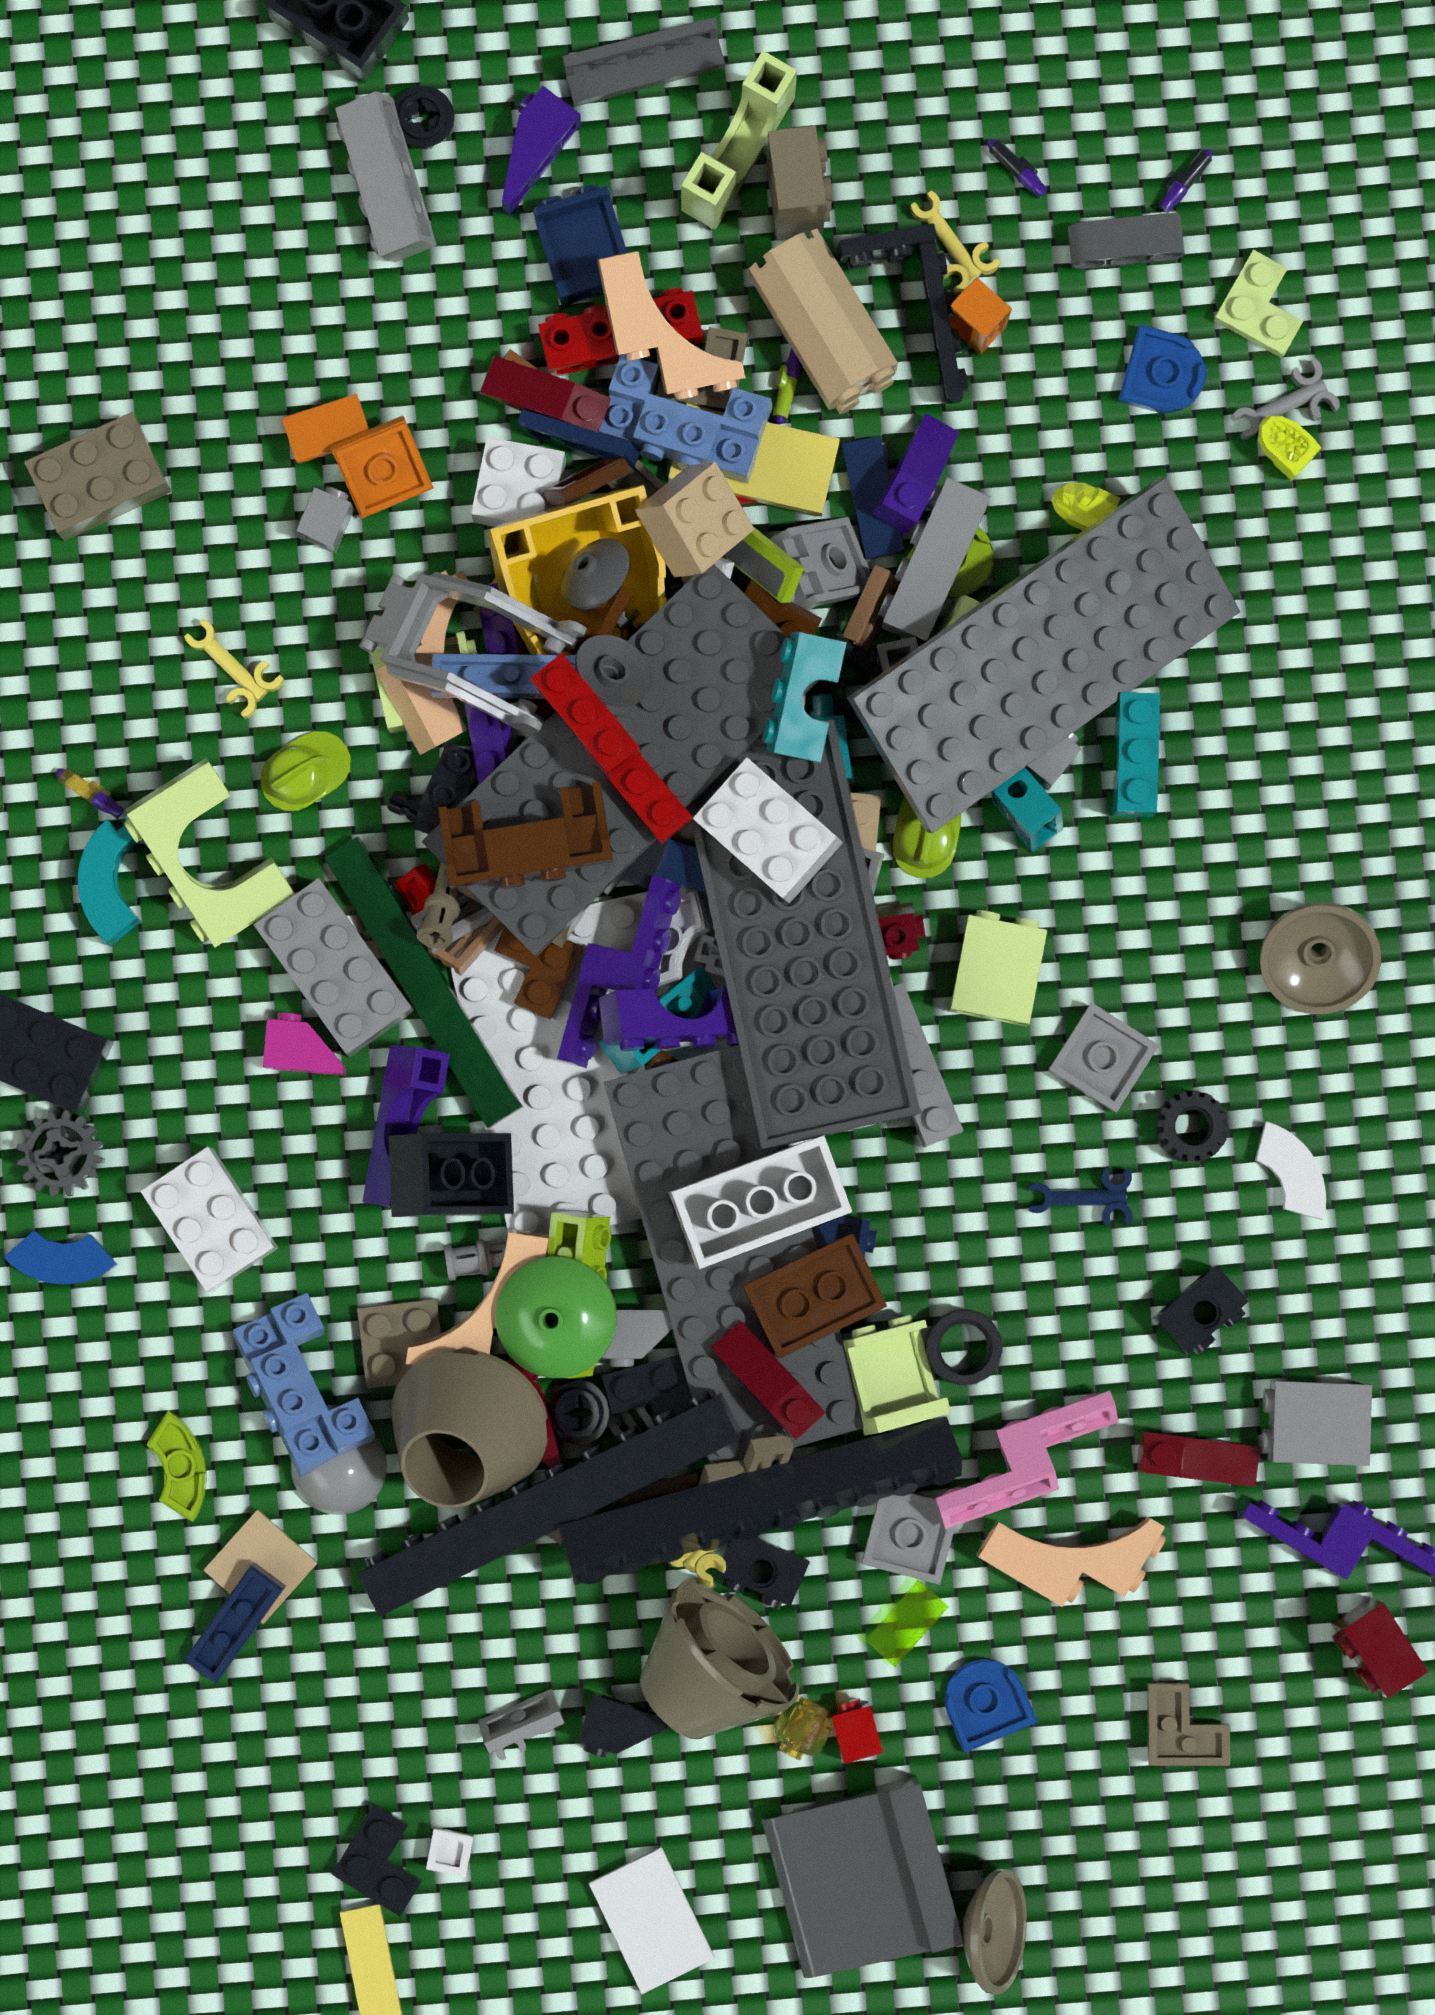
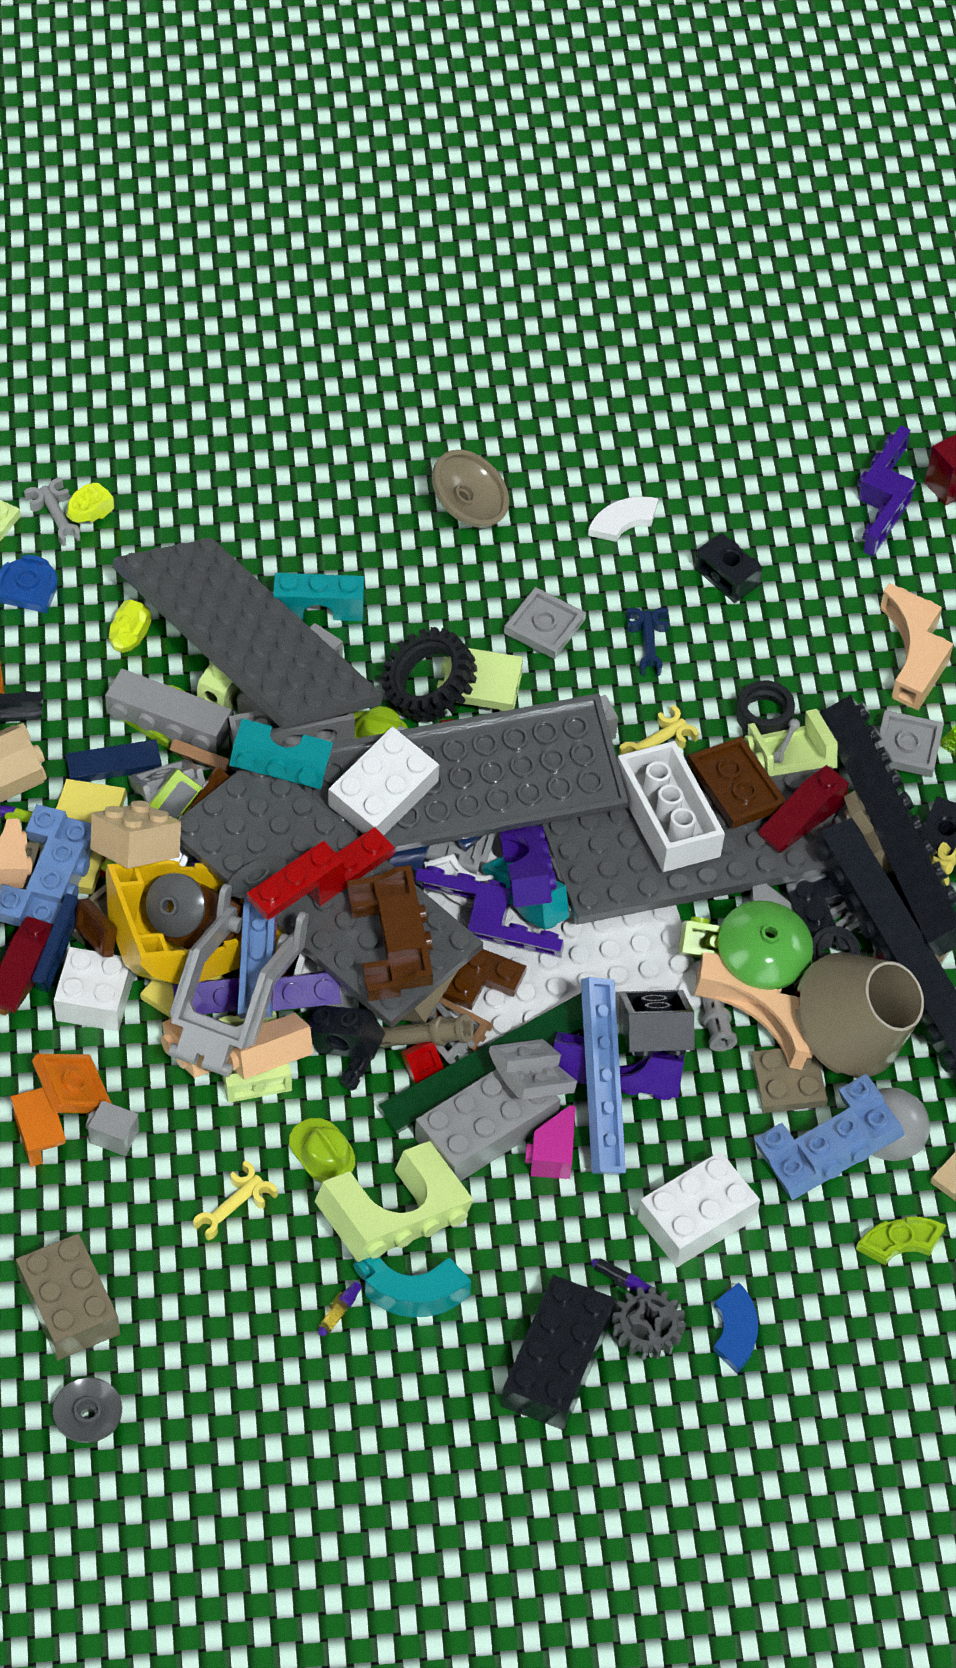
camera: 90 degrees left, 30 degrees down
dark purple slope [872,413,959,534] -> none
bright pink bracket [935,1391,1119,1529] -> none
teal torso [991,767,1063,853] -> none
dark red slope [1135,1431,1260,1487] -> none
black tyre [1155,1090,1229,1163] -> none
light grey panel [1261,1381,1372,1466] -> none
none -> black tyre [381,627,477,722]
none -> light grey slope [489,1039,577,1100]
none -> medium blue plate [581,977,626,1175]
none -> black piece [591,1258,652,1294]
none -> light yellow bar [619,705,699,755]
none -> light grey hinge [774,719,800,763]

